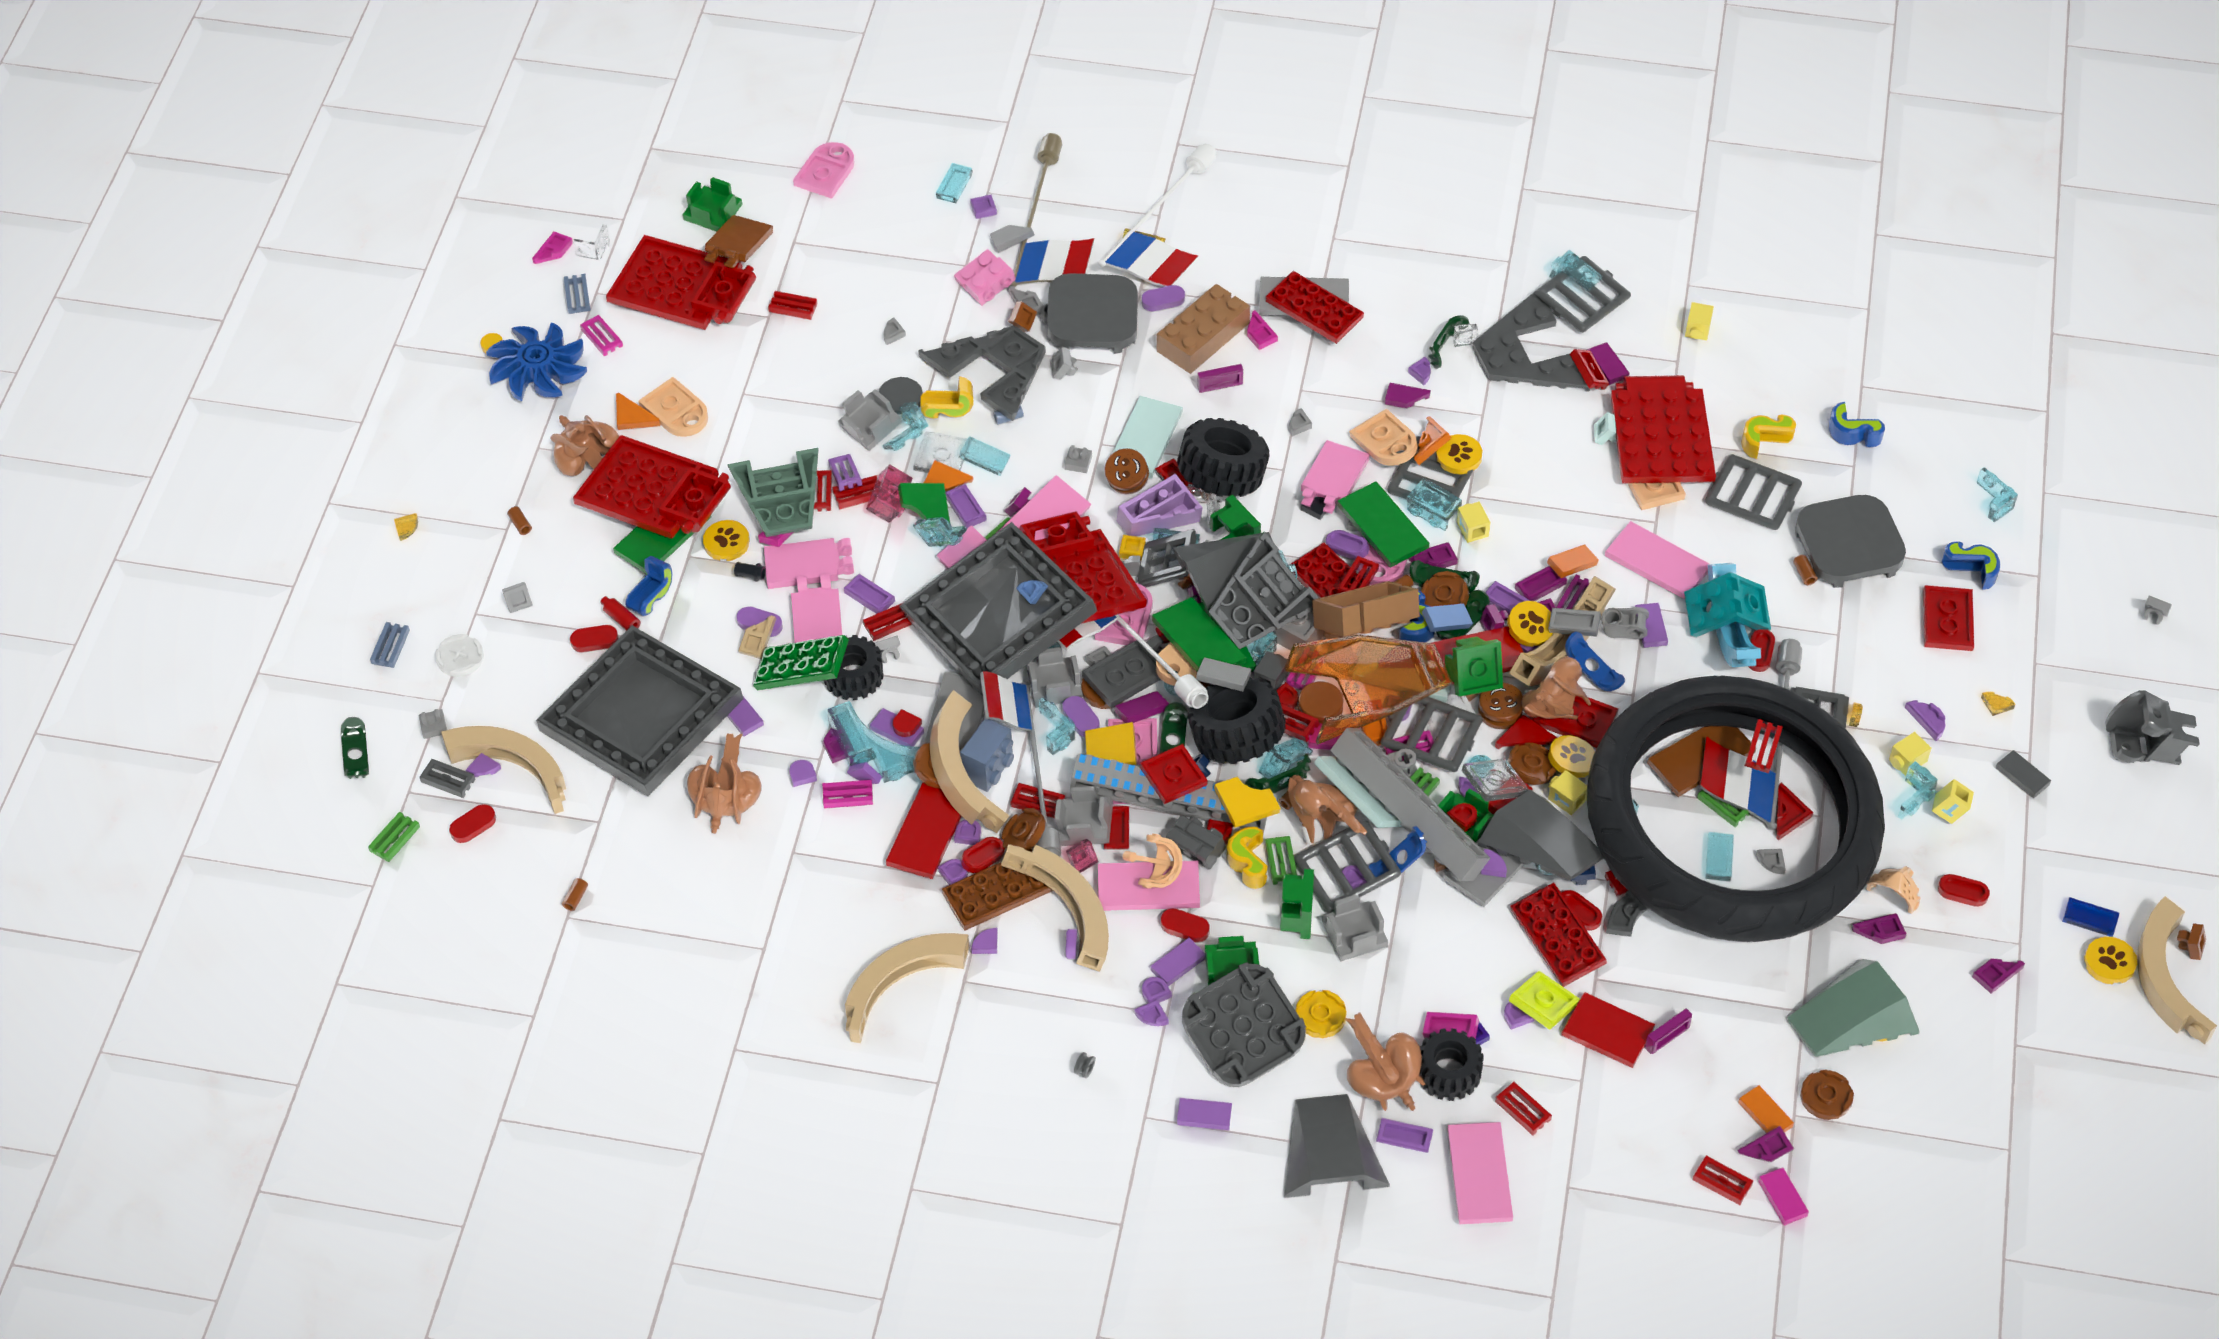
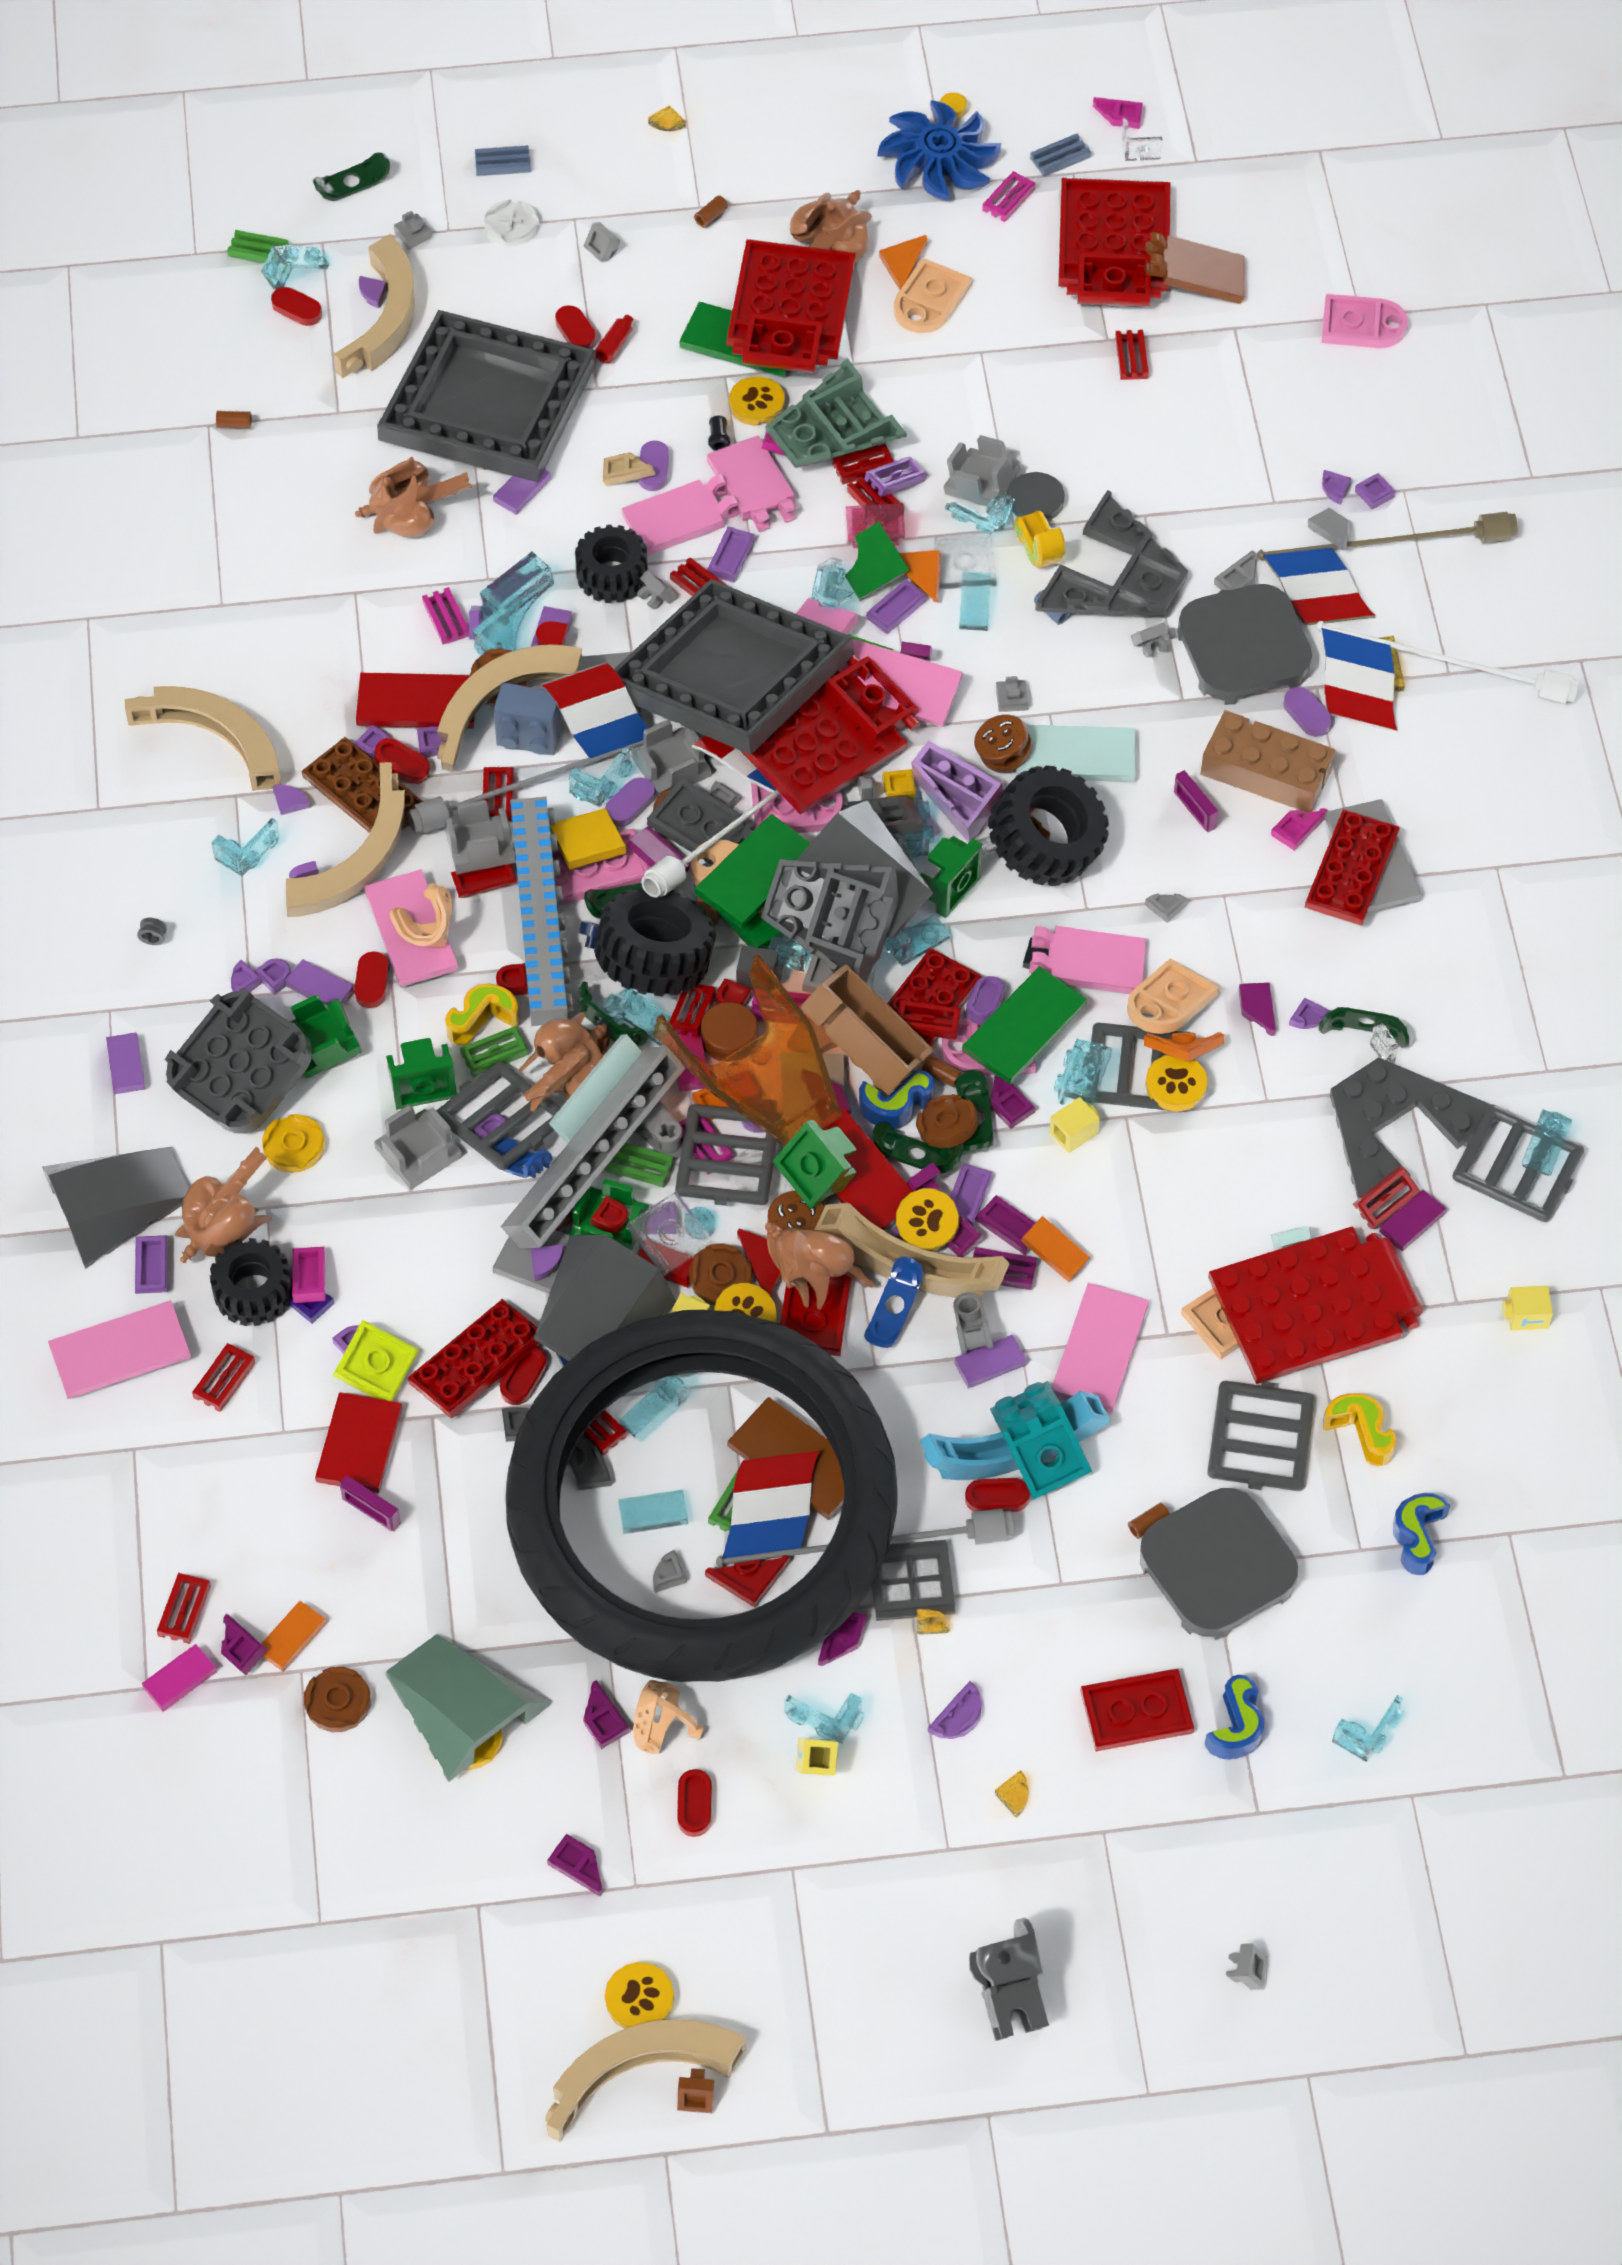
camera: 70 degrees right, 5 degrees up
dark grey tile [419,759,476,798] -> none
blue animal [625,556,673,616] -> none
green panel [683,177,743,232] -> none
green tile [753,635,849,691] -> none
medium lavender tile [789,760,817,787] -> none
light grey tile [883,317,906,345] -> none
clear light blue tile [936,163,973,204] -> none
bright pink plate [954,249,1016,306] -> none
dark orange tile [1001,808,1046,851] -> none
dark orange tile [1008,301,1037,332] -> none
medium blue tile [1016,580,1048,604] -> none
clear pink tile [1066,839,1099,873] -> none
red tile [1140,744,1208,805] -> none
dark grey brick [1166,815,1226,870] -> none
light grey tile [1197,658,1251,692] -> none
yellow tile [1214,777,1281,828] -> none
medium blue tile [1422,604,1473,632] -> none
light grey tile [1548,608,1601,637] -> none
red tile [1744,719,1782,773] -> none
light yellow brick [1889,731,1932,776] -> none
dark grey tile [1996,750,2052,799] -> none
clear blue tile [2062,897,2120,937] -> none
none -> clear light blue bracket [211,818,280,877]
none -> clear light blue bracket [261,245,330,289]
none -> medium lavender tile [1322,470,1351,505]

